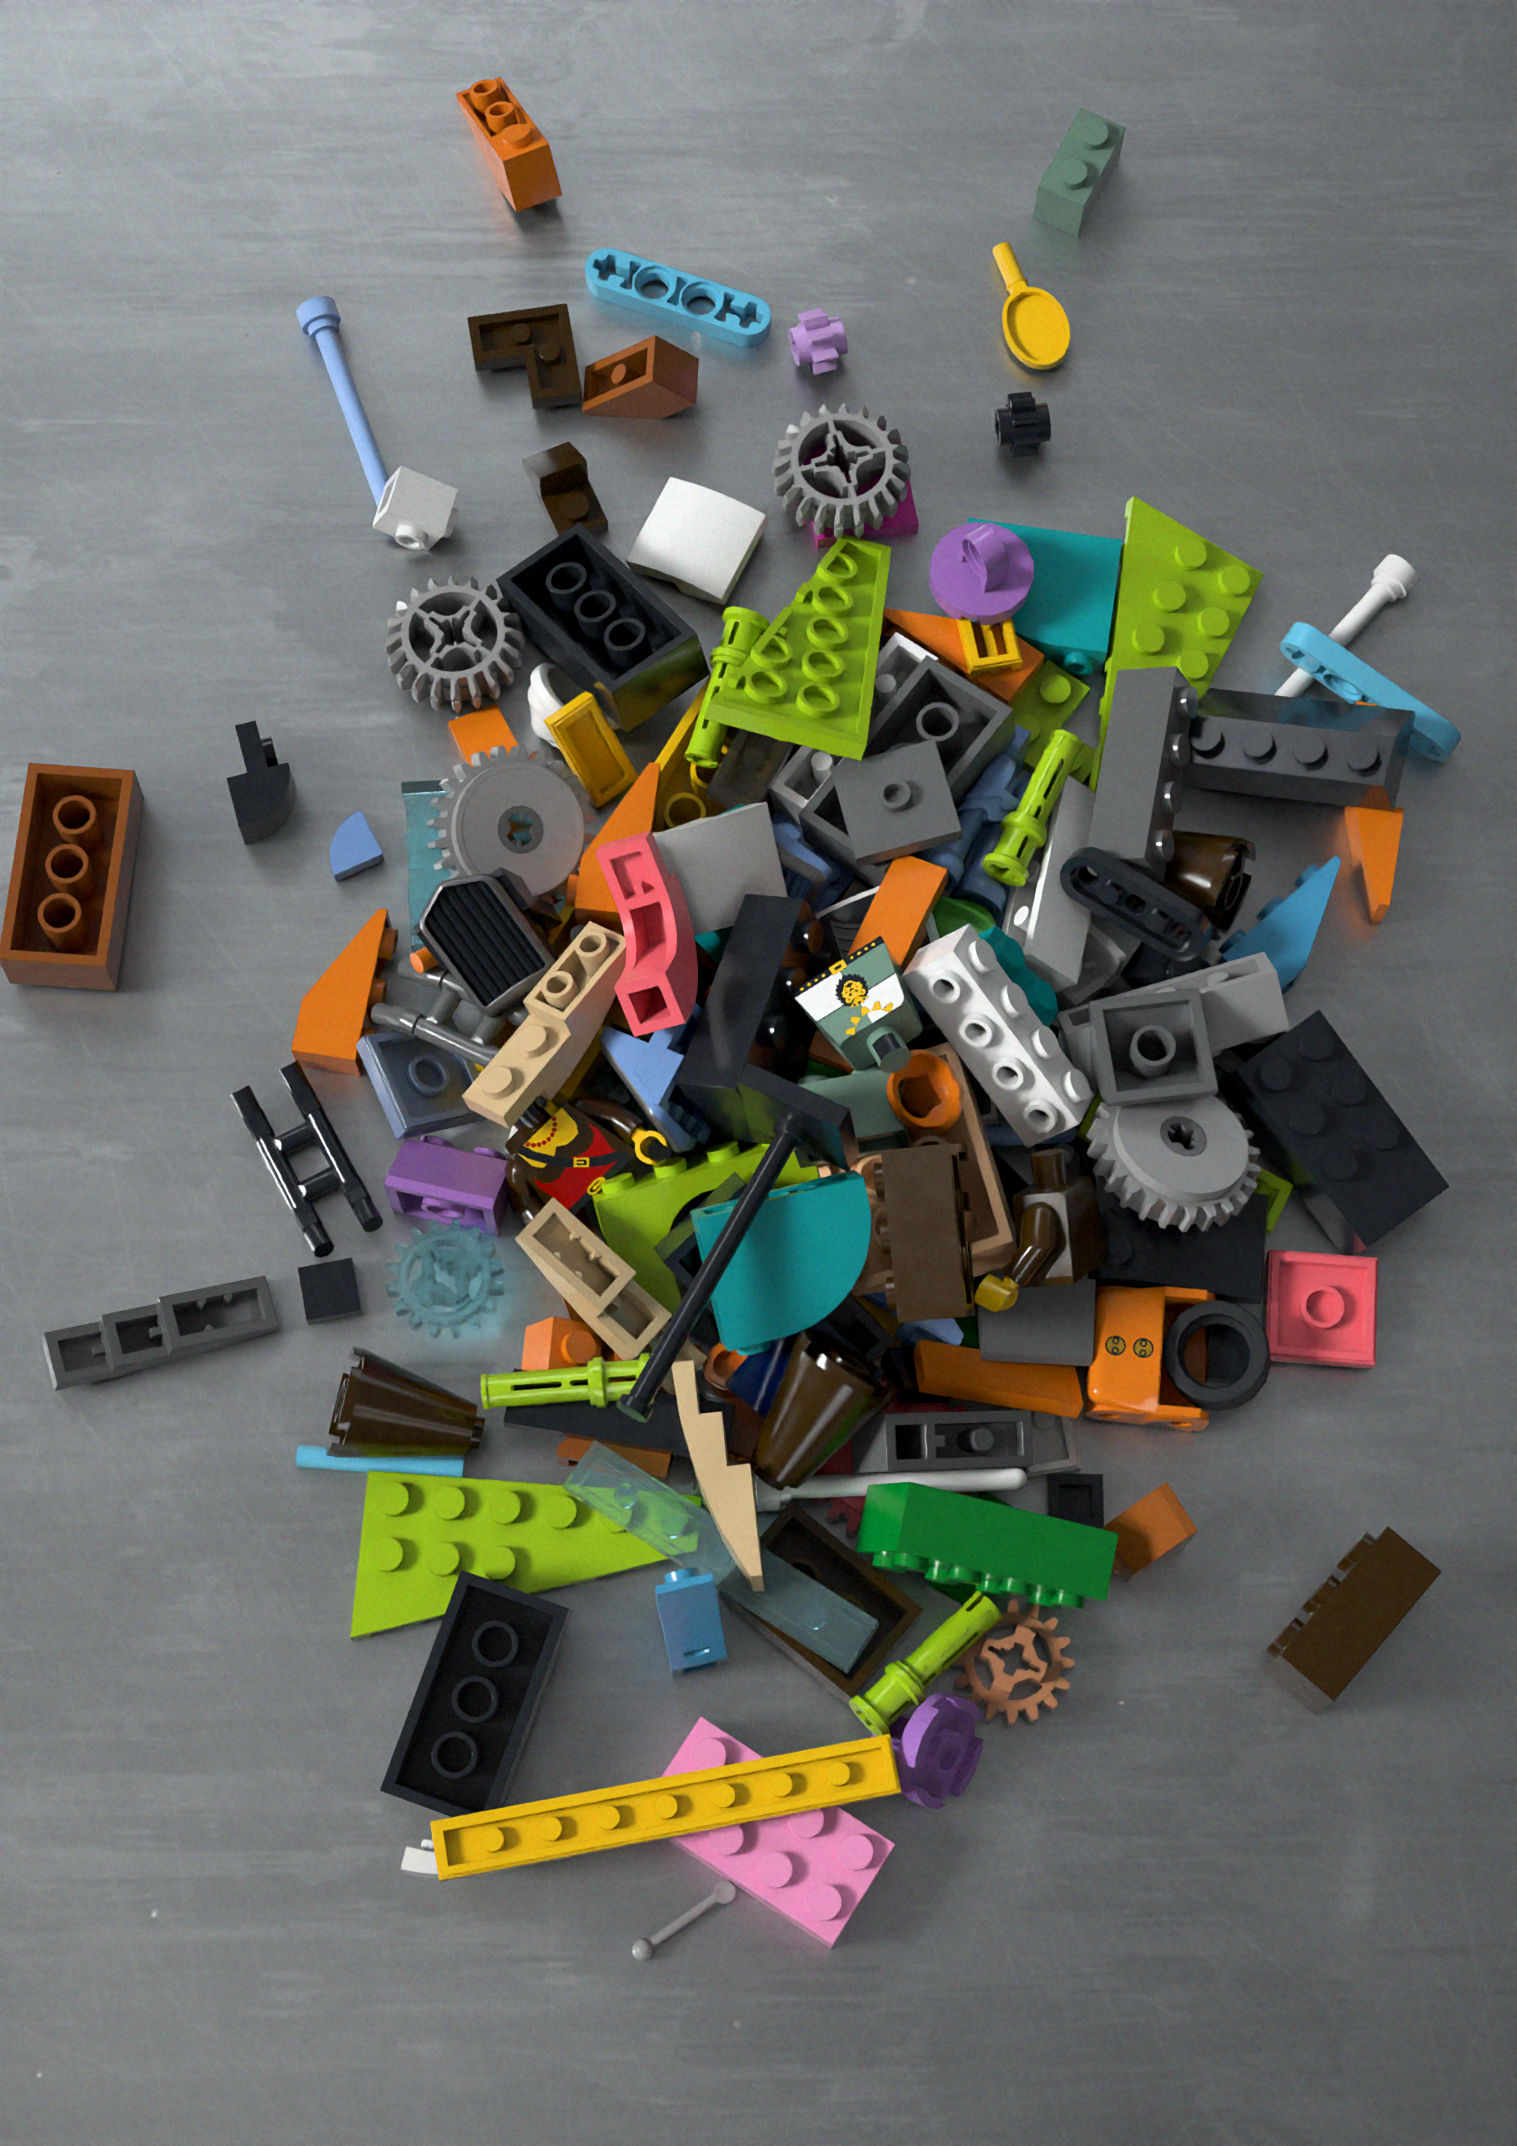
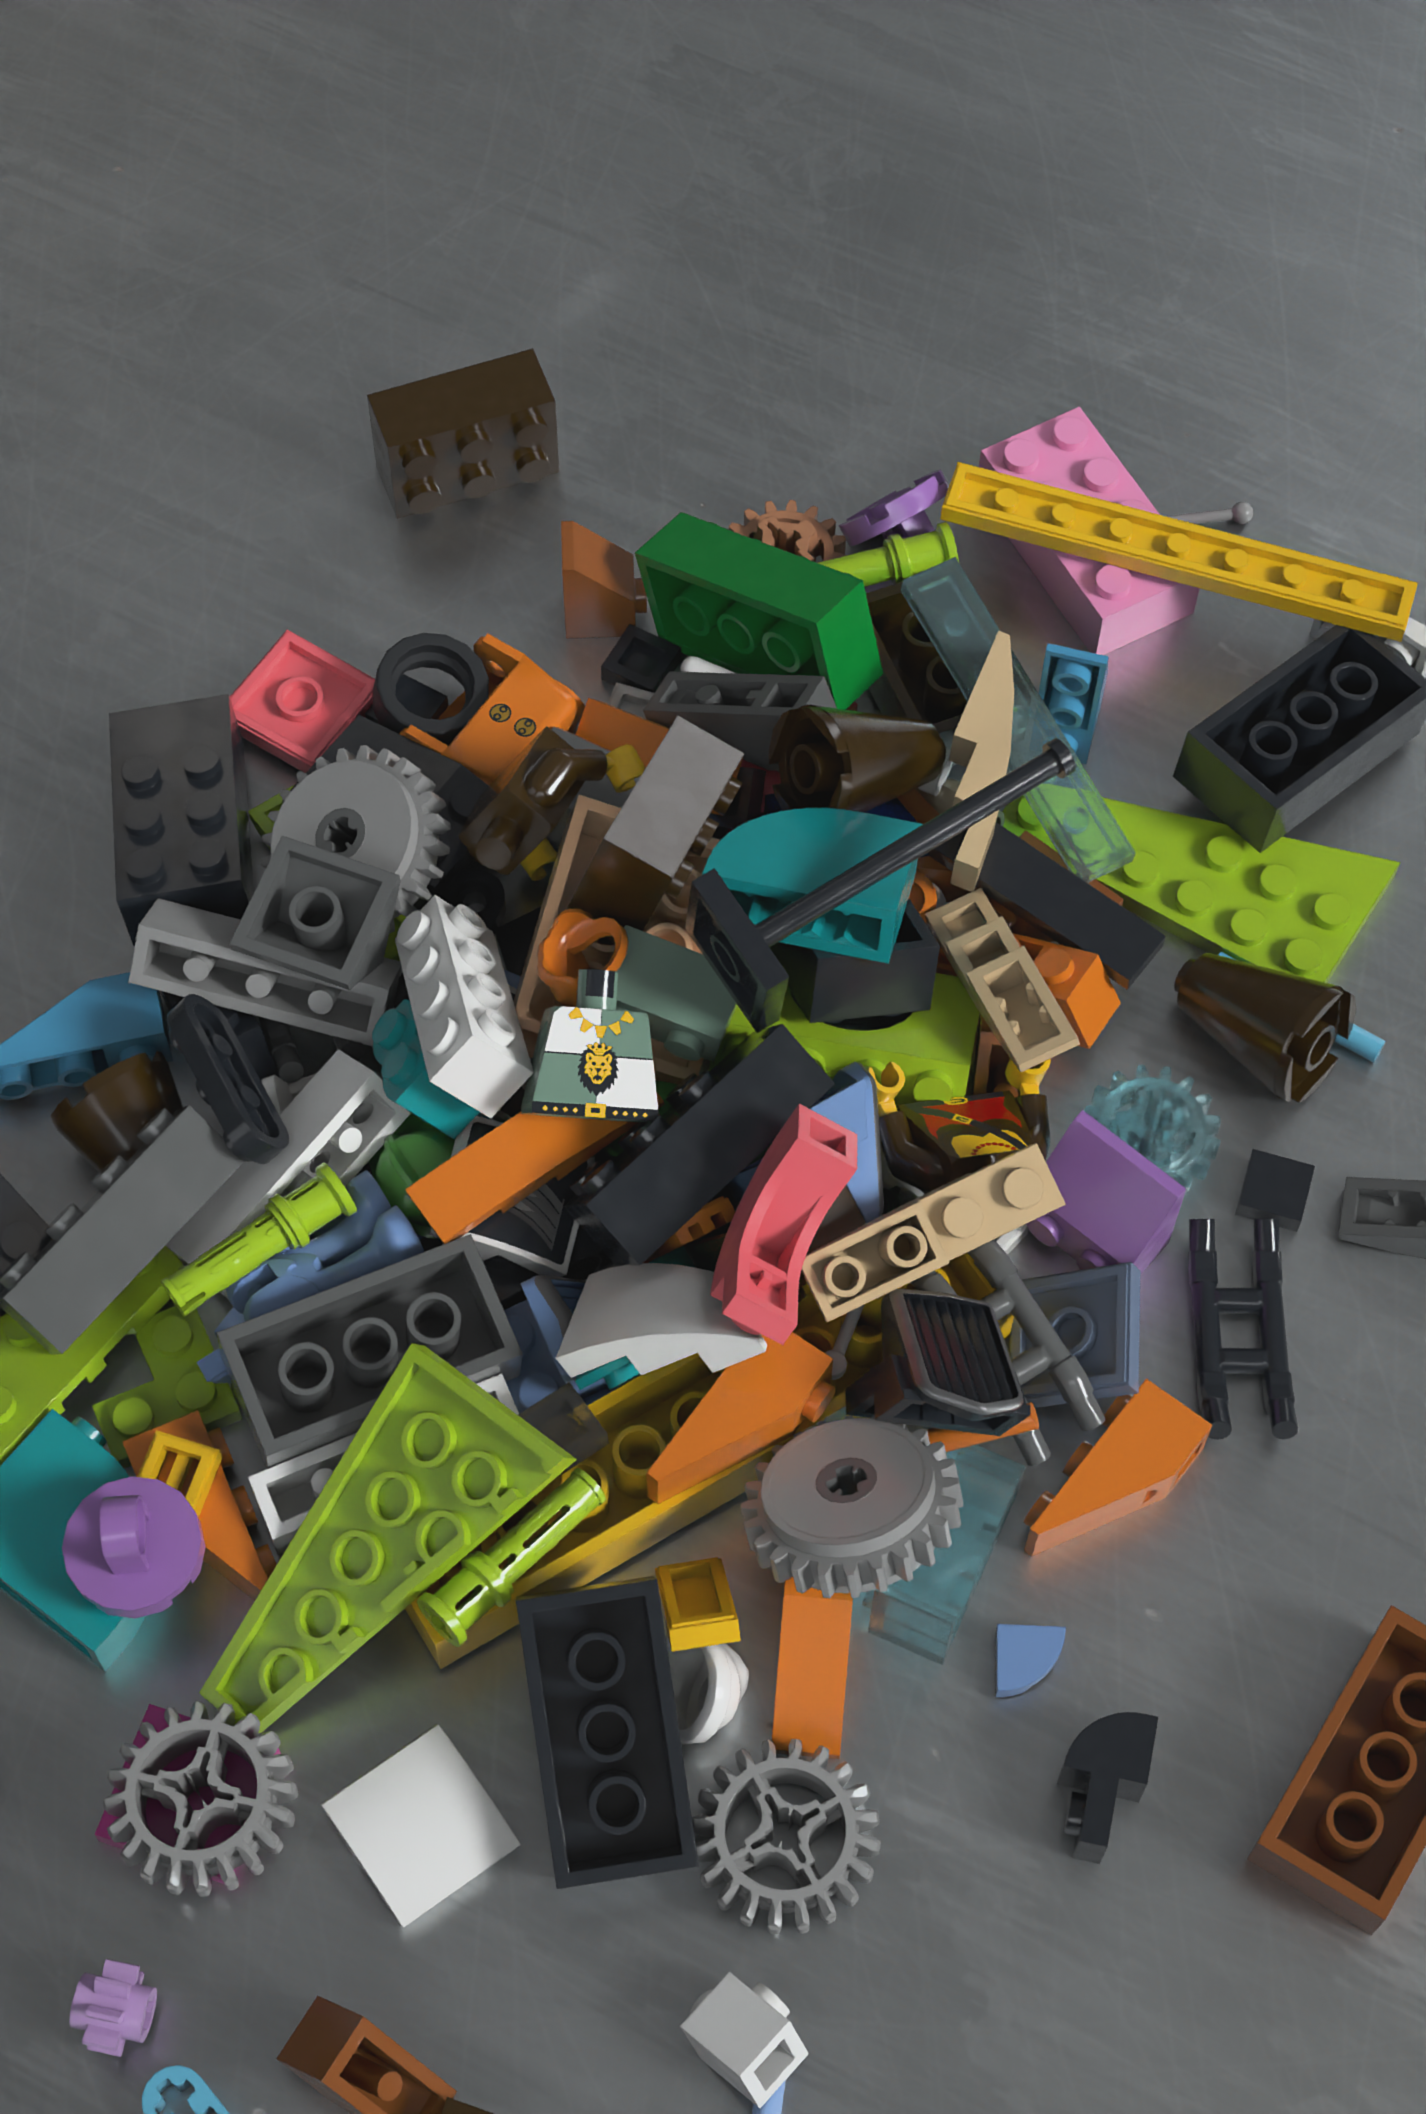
camera: 150 degrees left, 10 degrees down
lime pin [481,1353,654,1410] -> none
dark brown slope [522,441,608,538] -> none
dark grey plate [830,739,963,868] -> none

